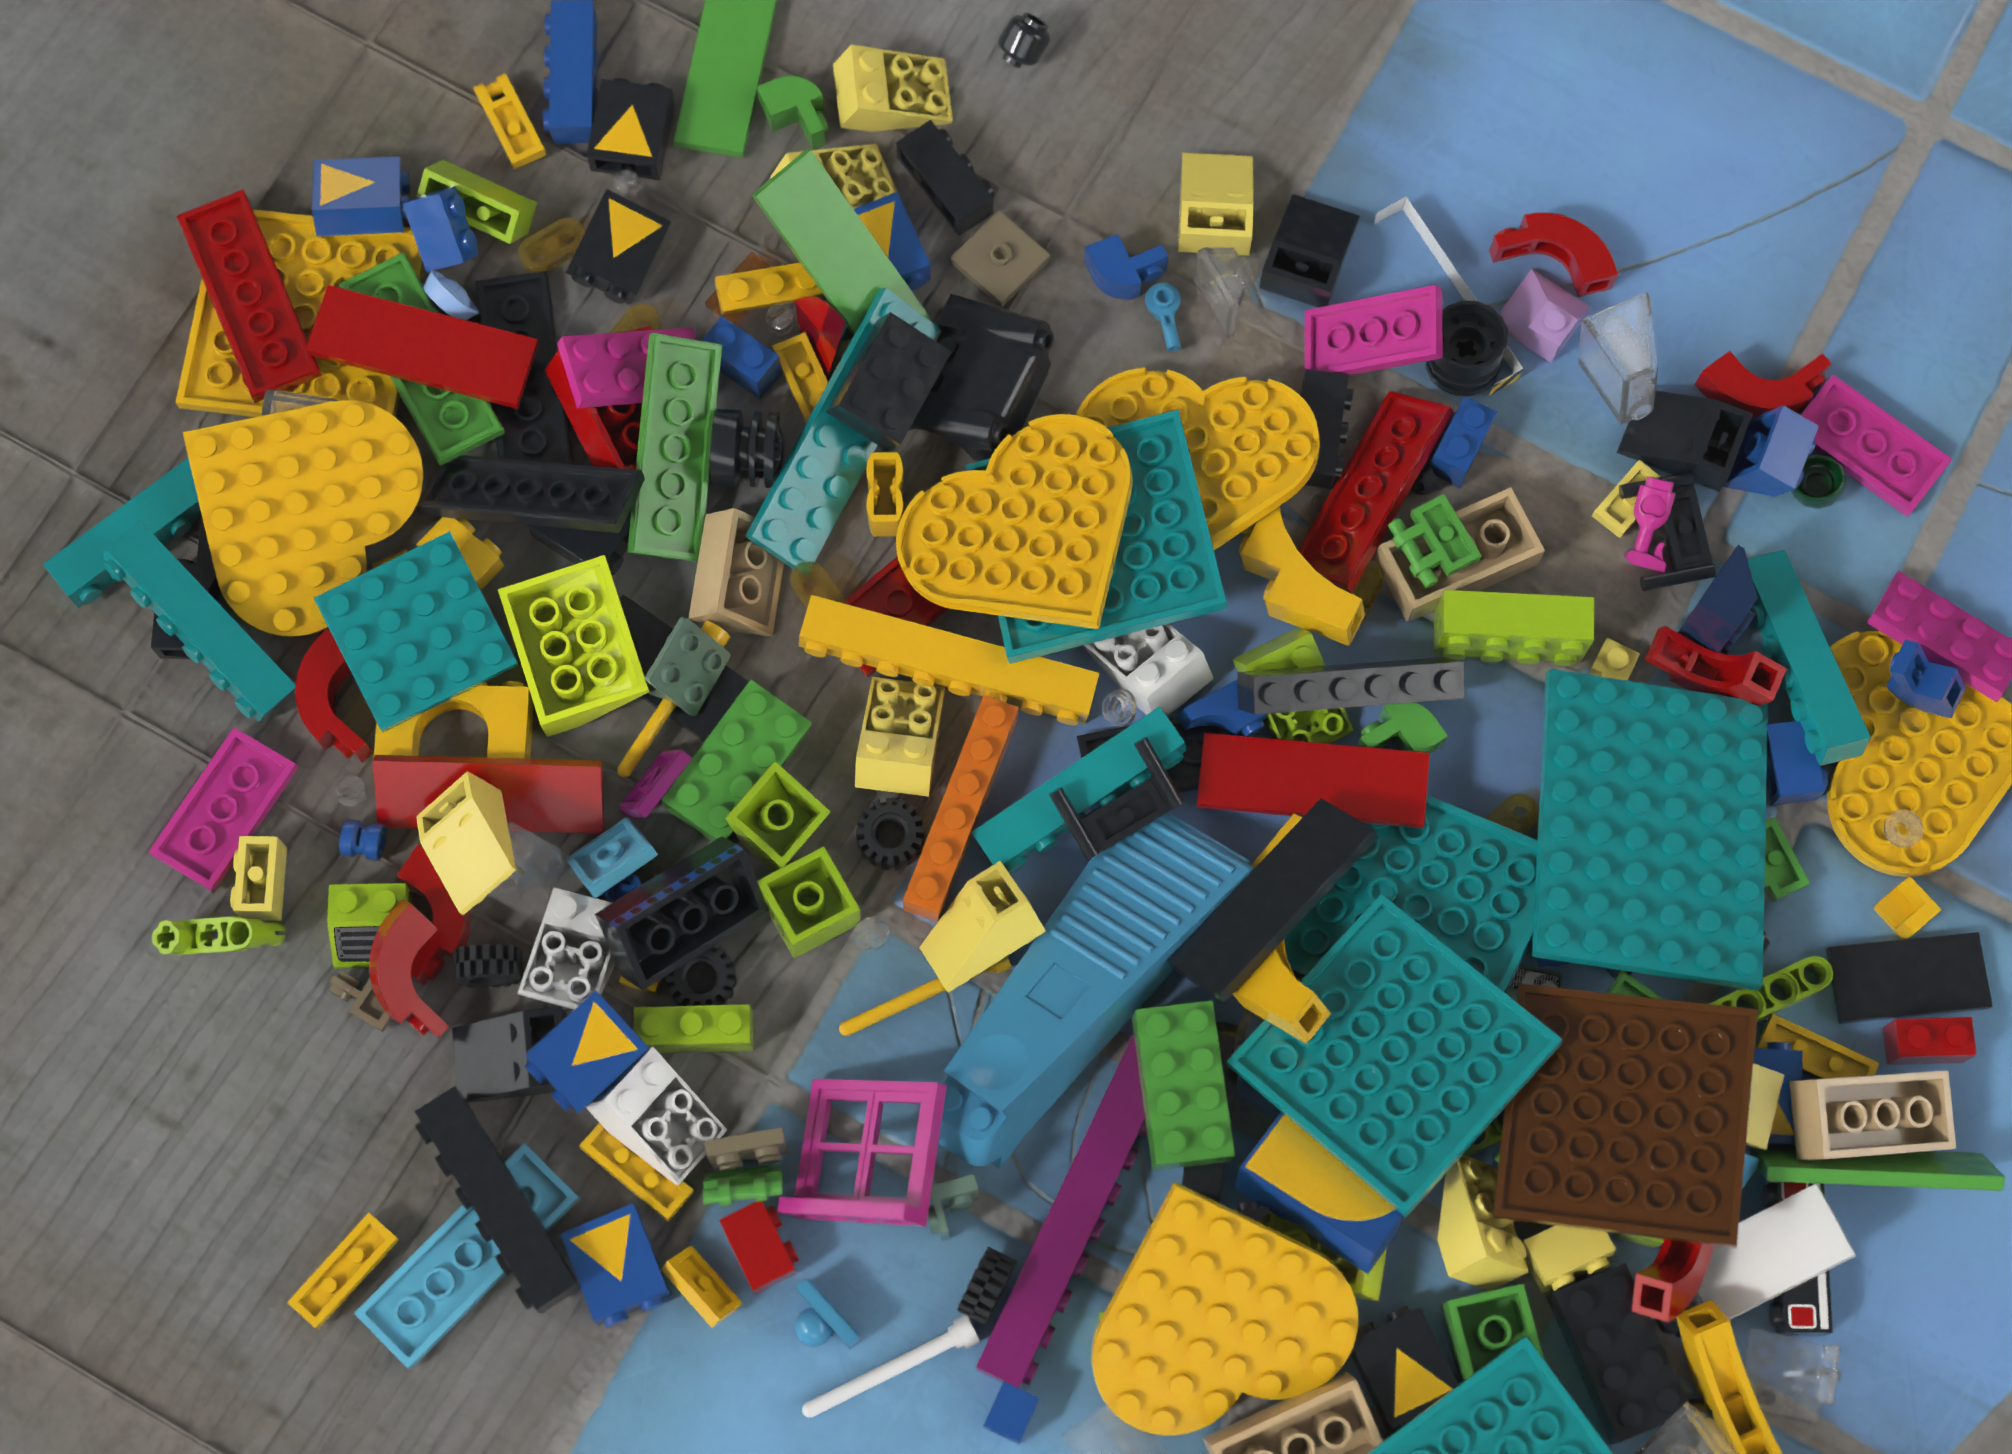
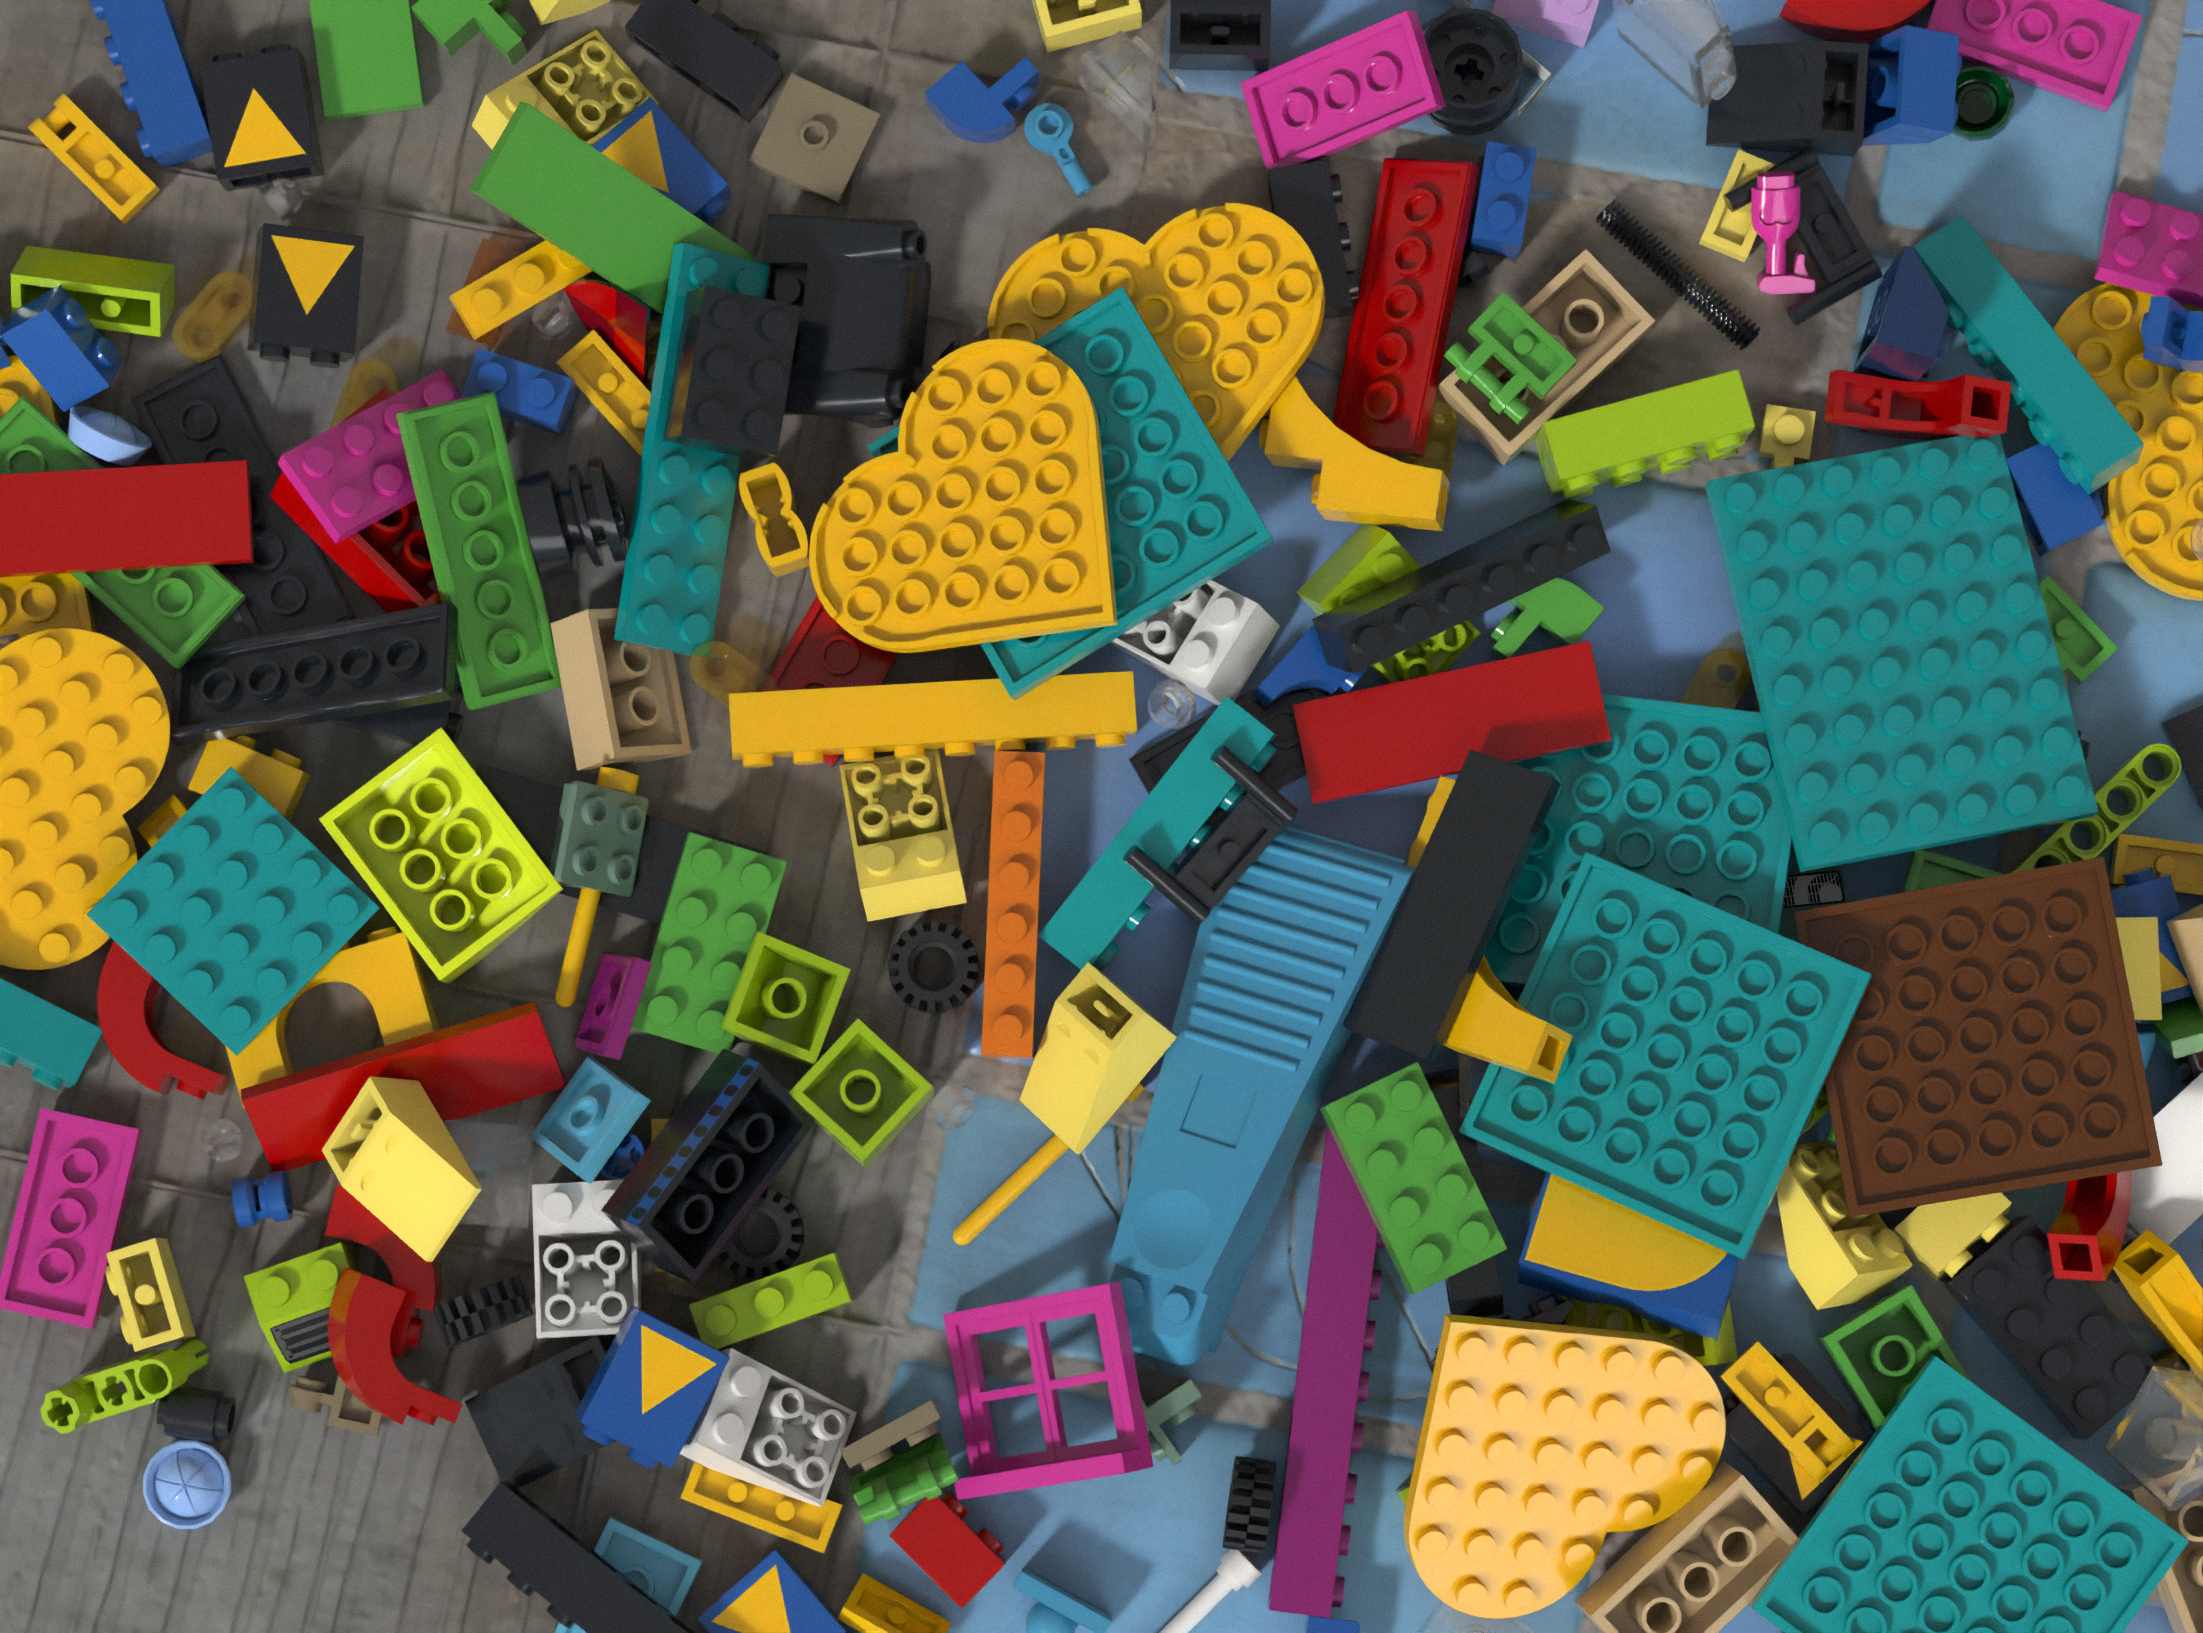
camera: 15 degrees left, 10 degrees up
none -> light blue hat [143,1440,231,1529]
none -> black brick [157,1386,236,1442]
none -> black axle [1596,200,1760,350]
none -> yellow plate [1718,1341,1856,1483]

